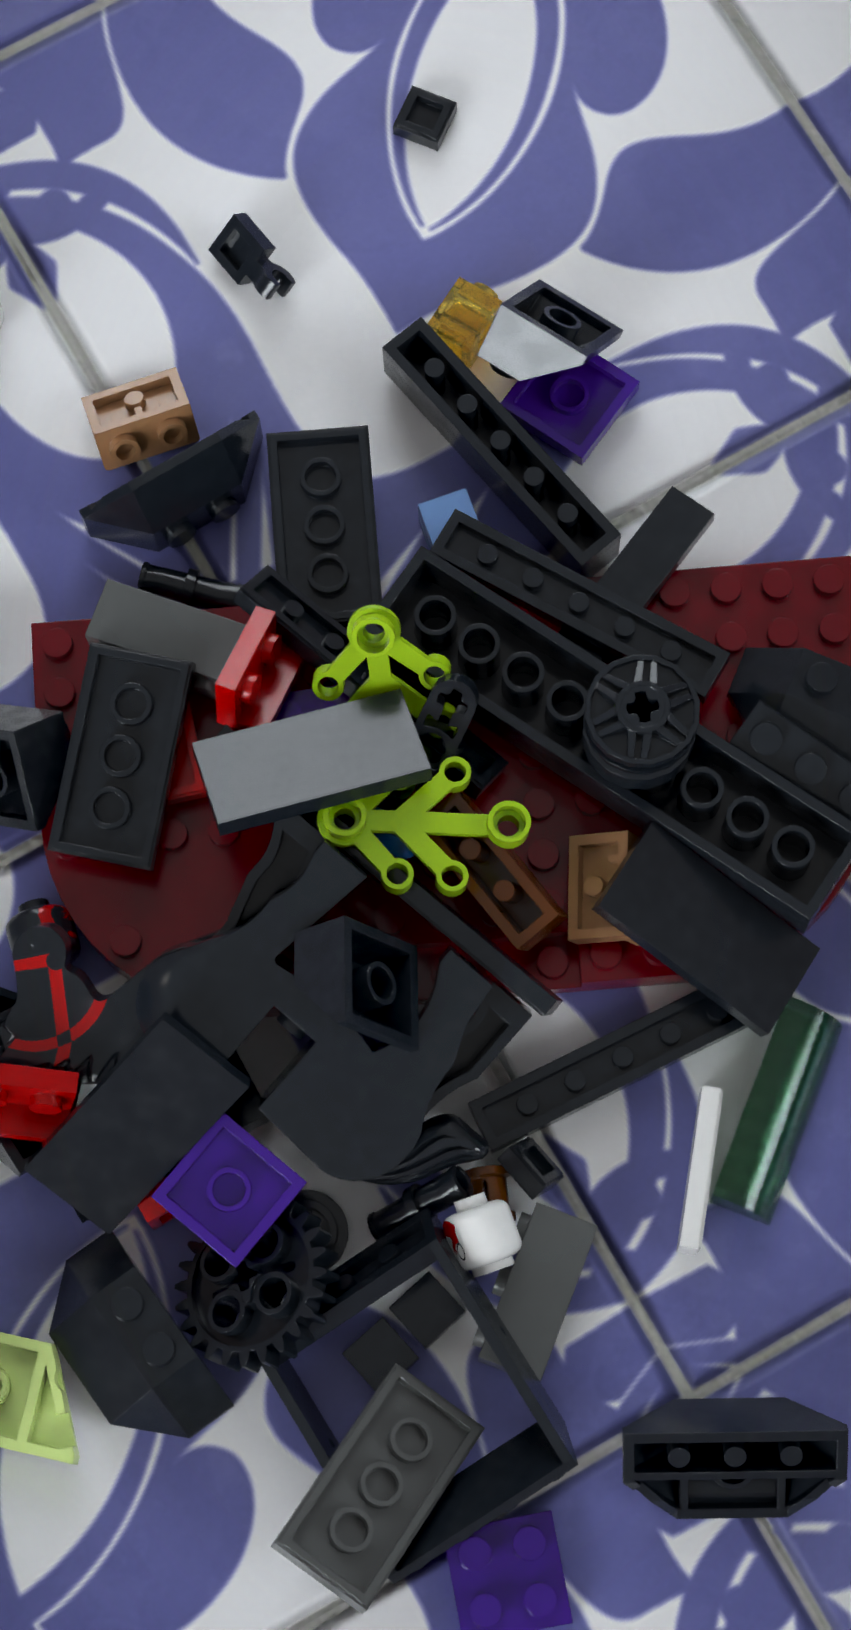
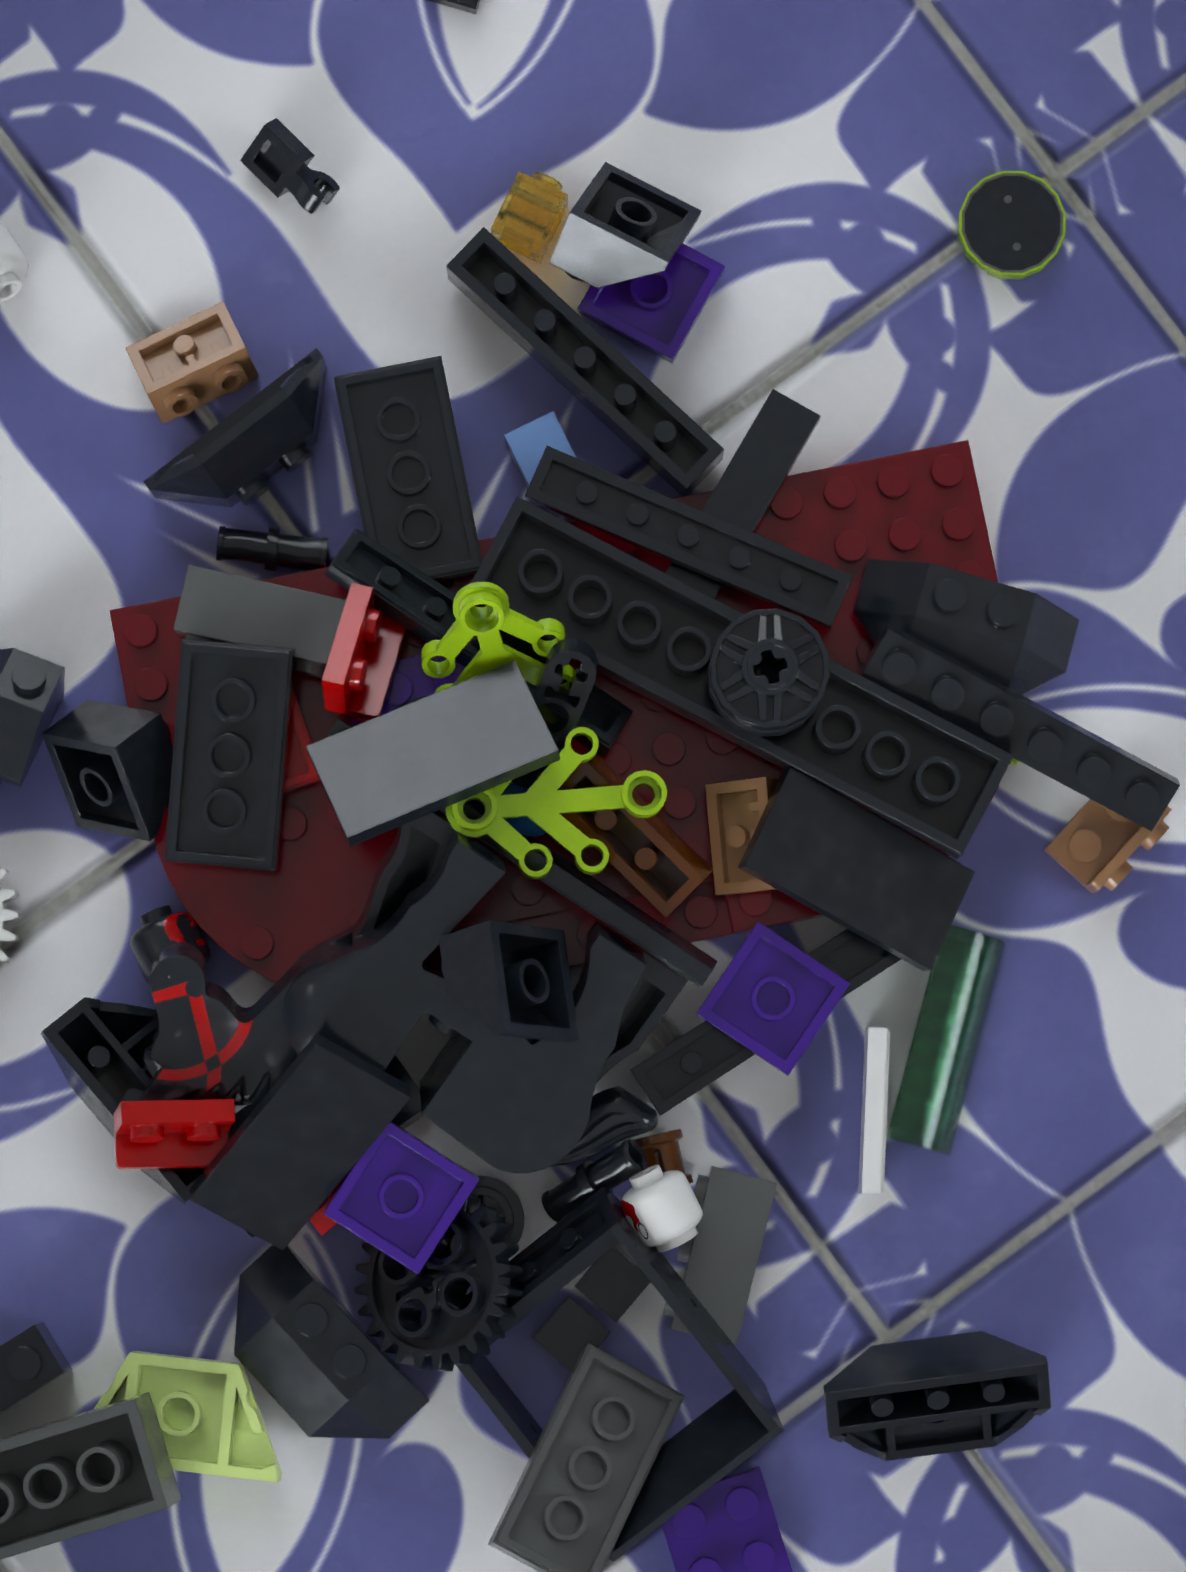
camera: 10 degrees left, 10 degrees up
black tile [497,1137,564,1200] -> none
none -> dark purple plate [696,921,850,1076]

